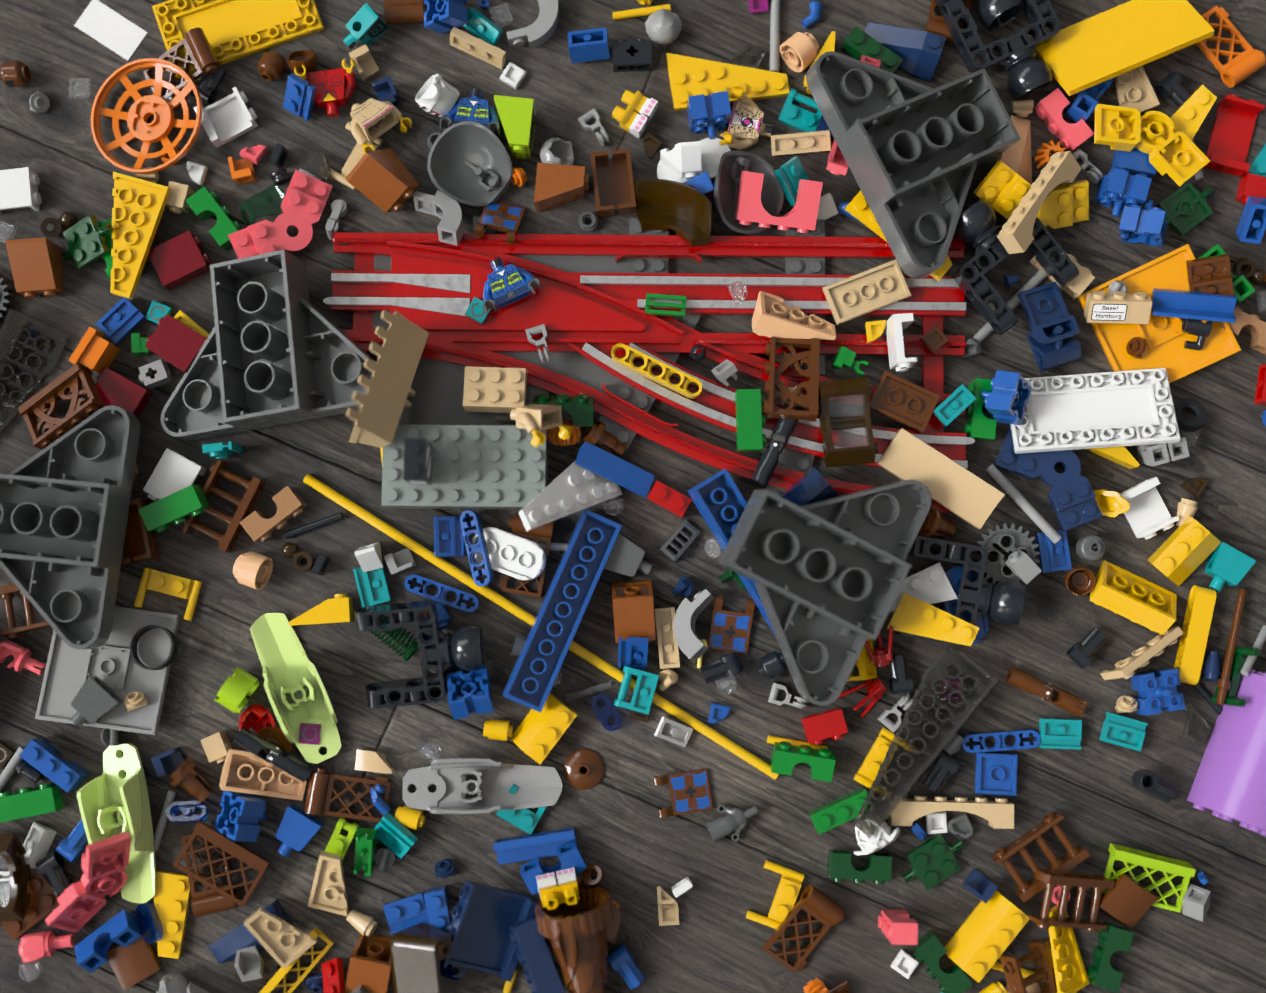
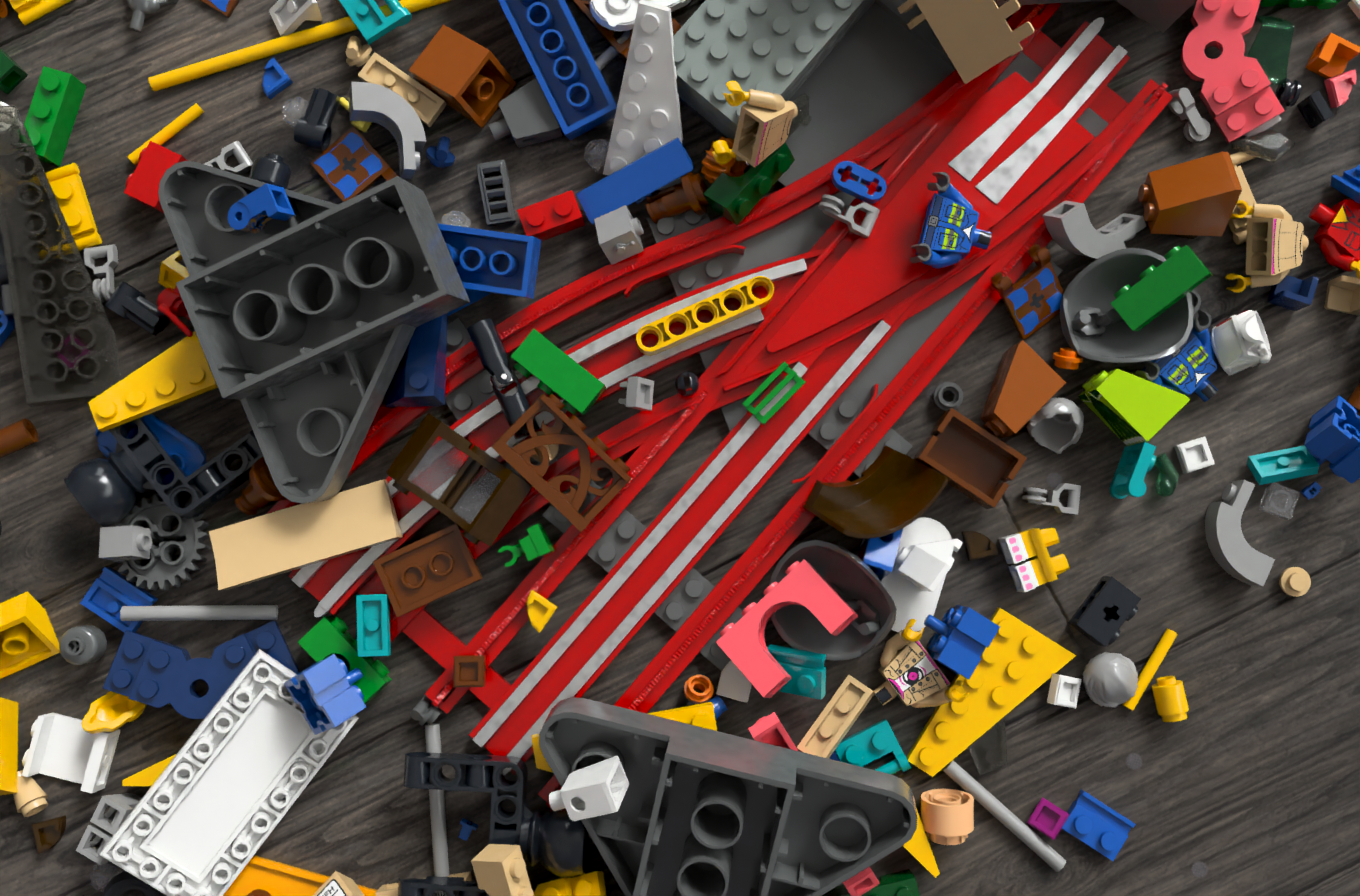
camera: 130 degrees right, 0 degrees up
tan plate [450,27,506,69] -> none
tan piece [463,366,527,413] -> none
teal tile [465,297,492,325] -> none
blue brick [568,27,610,63] -> none
blue plate [618,637,648,670] -> none
clear plate [727,281,748,305] -> none
light nougat wedge [752,291,836,340] -> none
green arch [770,741,836,782] -> none
blue arm [801,0,823,29] -> none
tan tile [822,259,912,325] -> none
red plant [837,678,887,718] -> none
white panel [886,313,917,372] -> none
white wing [889,562,958,612] -> none
dark blue piece [1018,282,1081,372] -> none
reddish brown hair [1064,566,1096,596] -> none
none -> blue leg [227,183,295,233]
none -> white torso [549,756,629,821]
none -> light grey head [594,205,644,265]
none -> orange plate [684,674,714,704]
none -> blue beam [831,161,887,204]
none -> white tile [1047,673,1082,709]
none -> teal plate [1109,442,1156,499]
none -> green brick [1111,245,1212,332]
none -> clear green arm [1154,452,1179,497]

